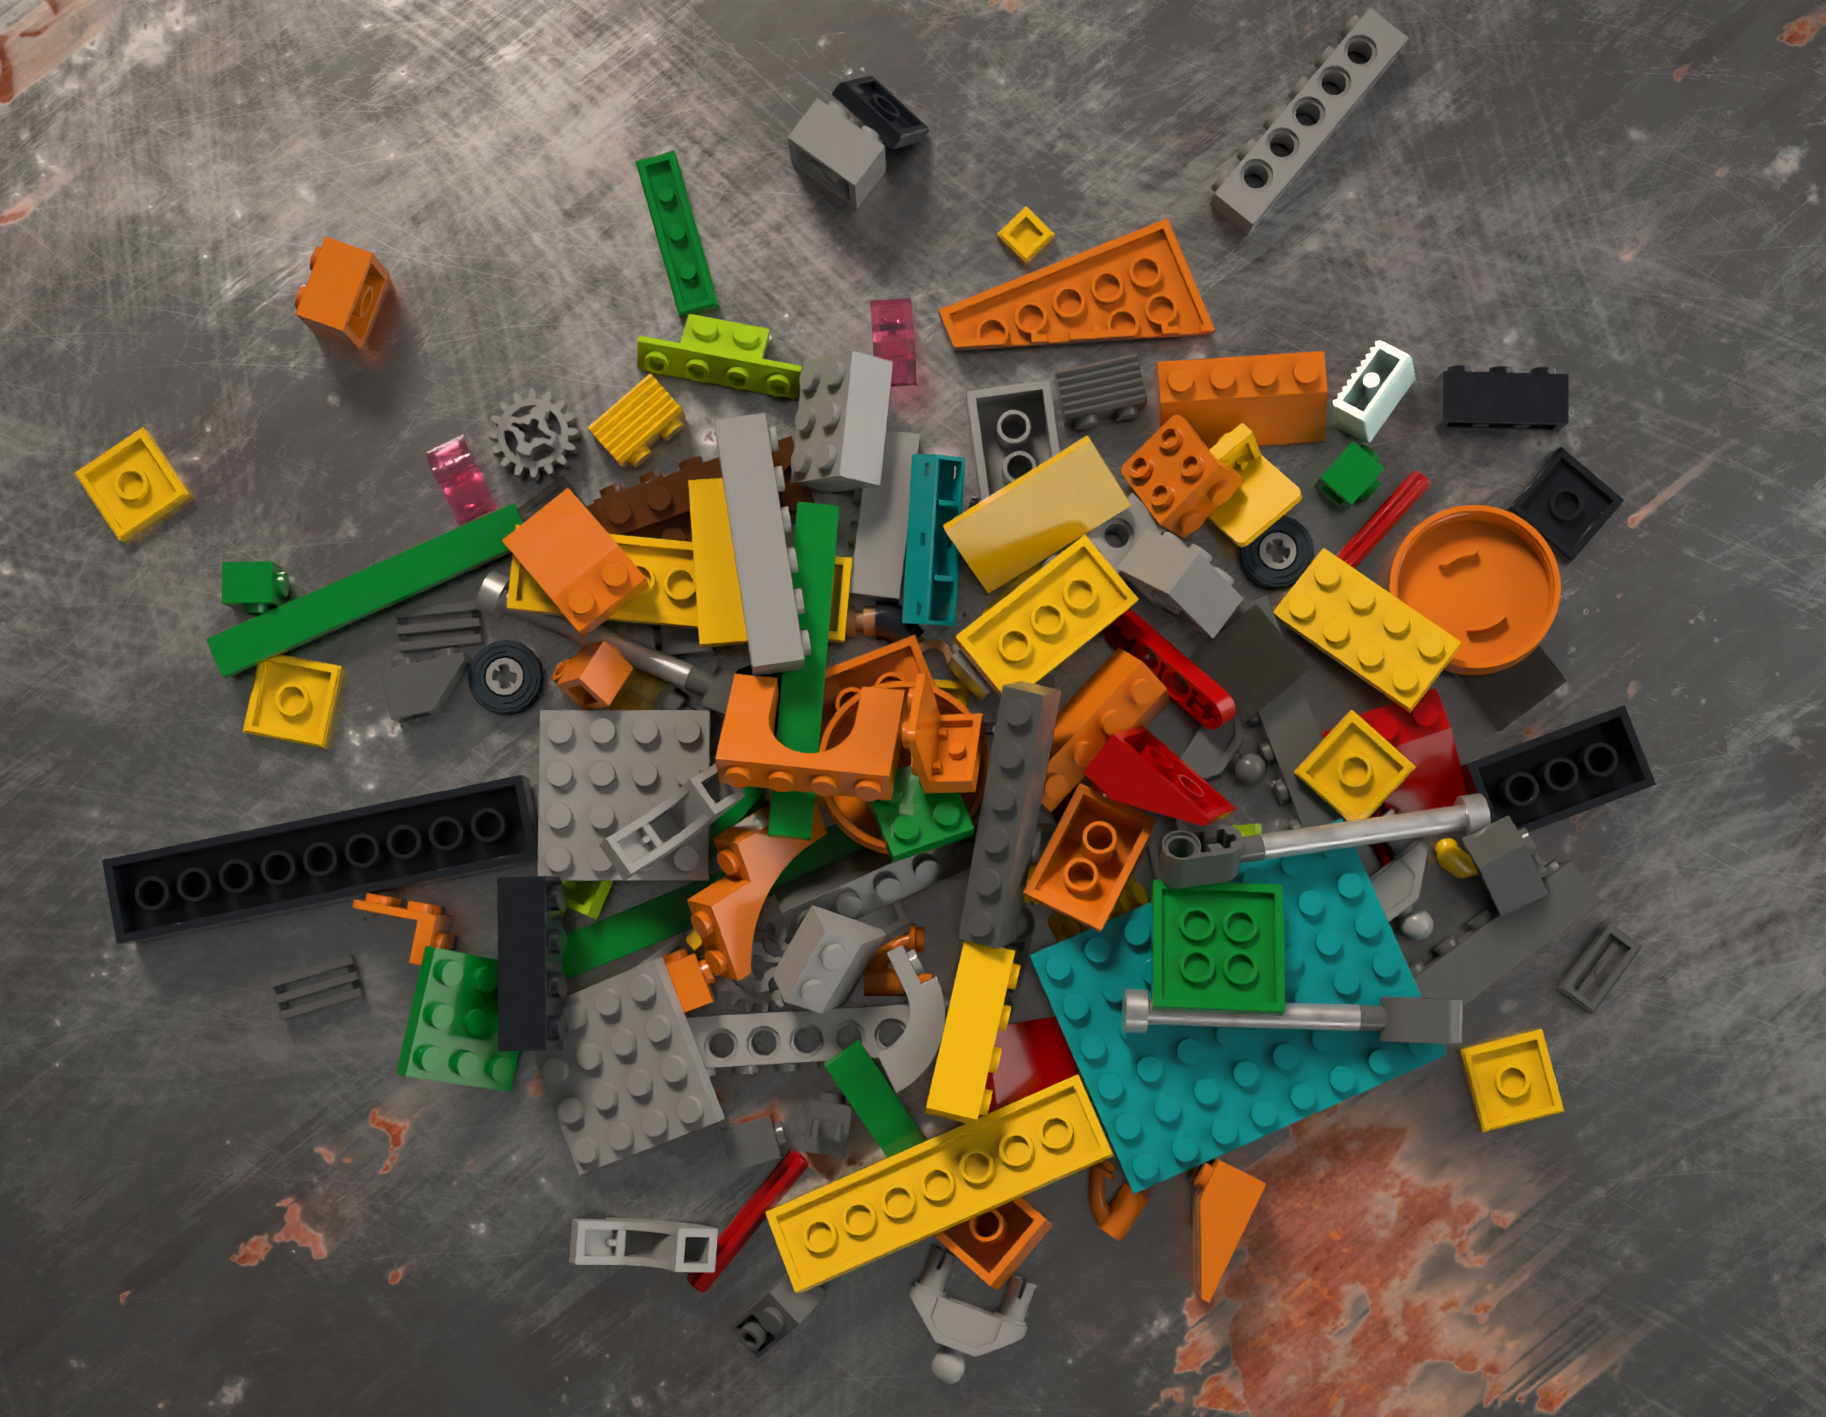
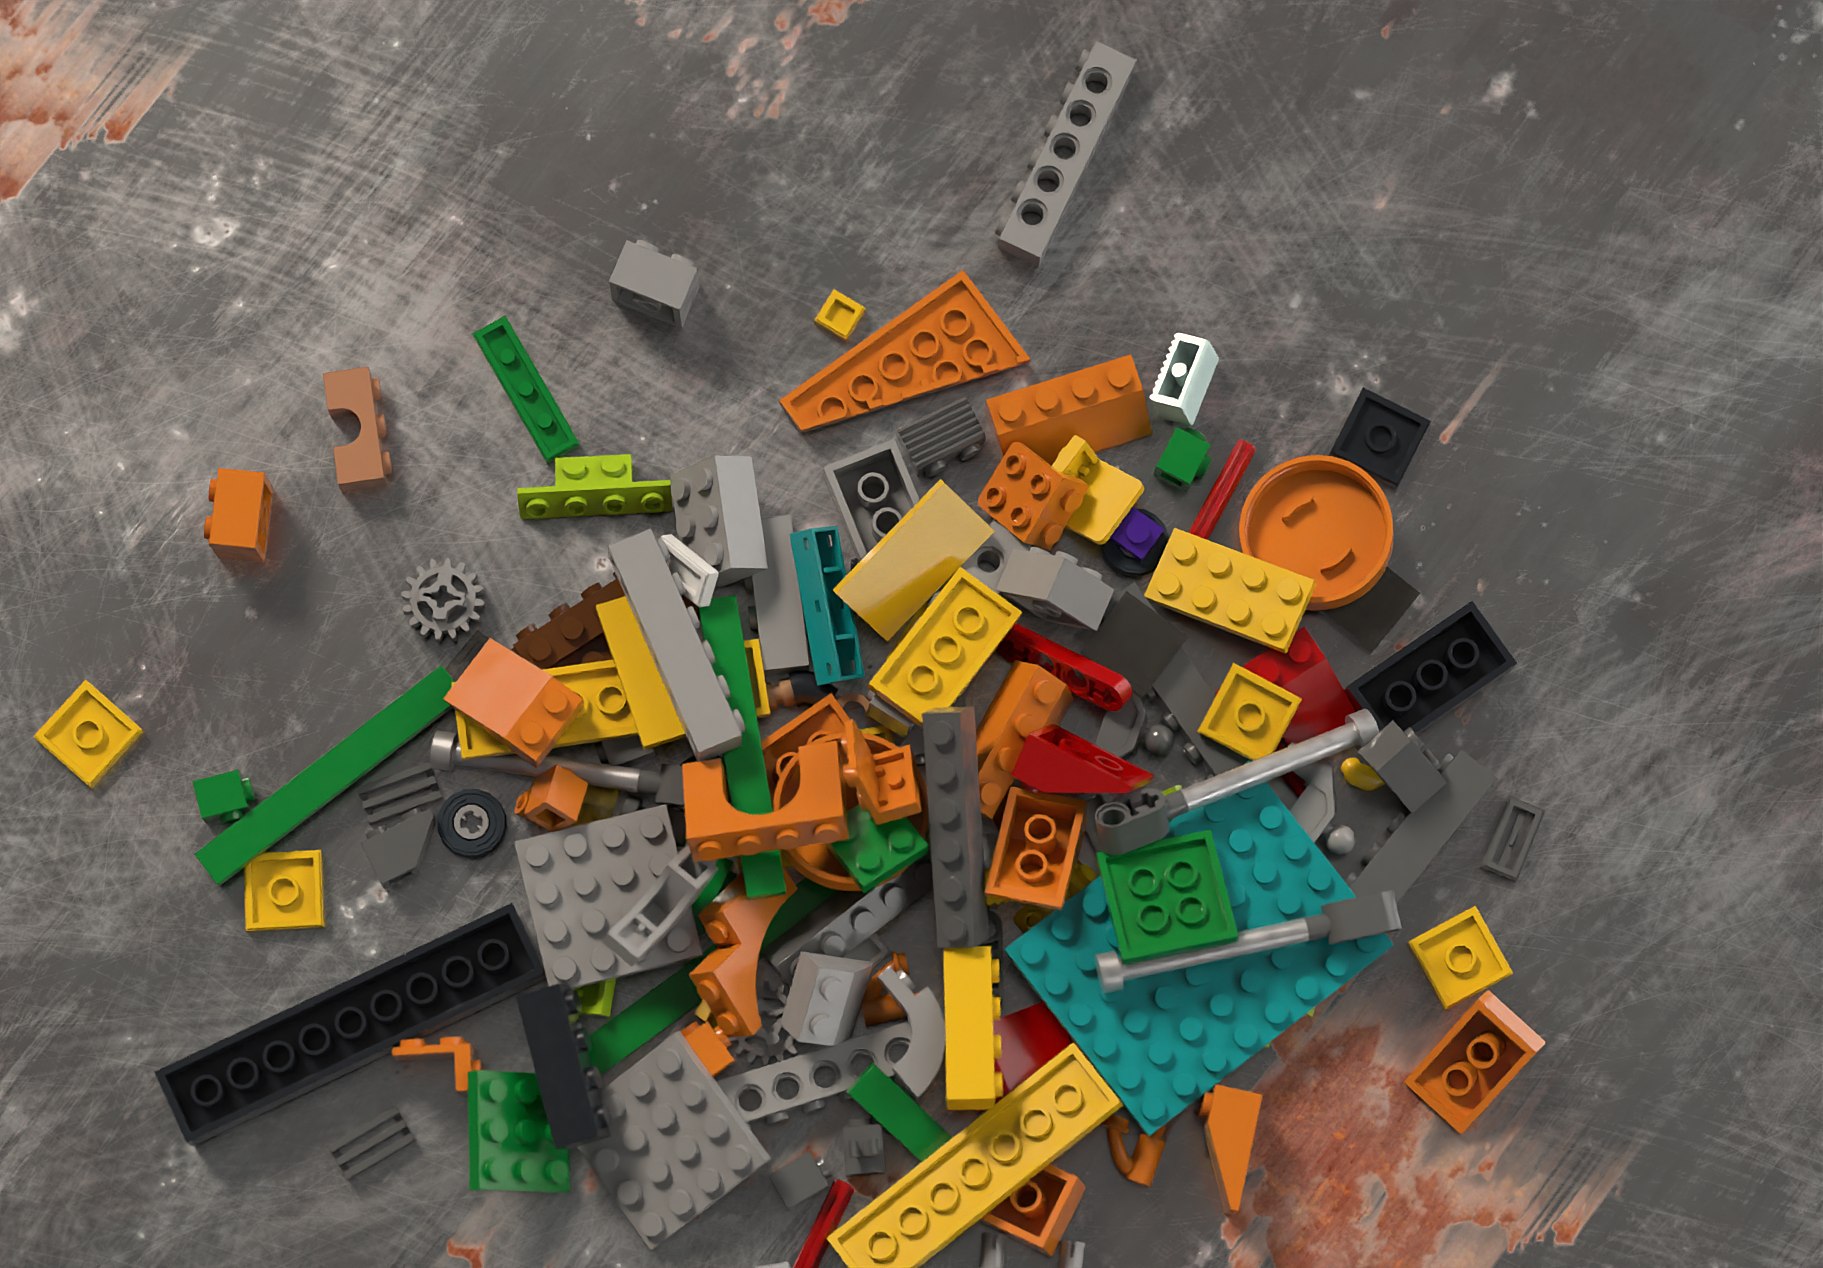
camera: 20 degrees left, 5 degrees down
clear pink brick [426,434,497,525] -> none
yellow brick [587,373,686,470] -> none
black tile [832,76,930,150] -> none
clear pink brick [870,298,917,387] -> none
black brick [1435,365,1569,432] -> none
none -> nougat arch [323,367,392,492]
none -> white tile [661,534,719,607]
none -> dark purple plate [1110,507,1164,562]
none -> orange slope [1404,990,1546,1135]

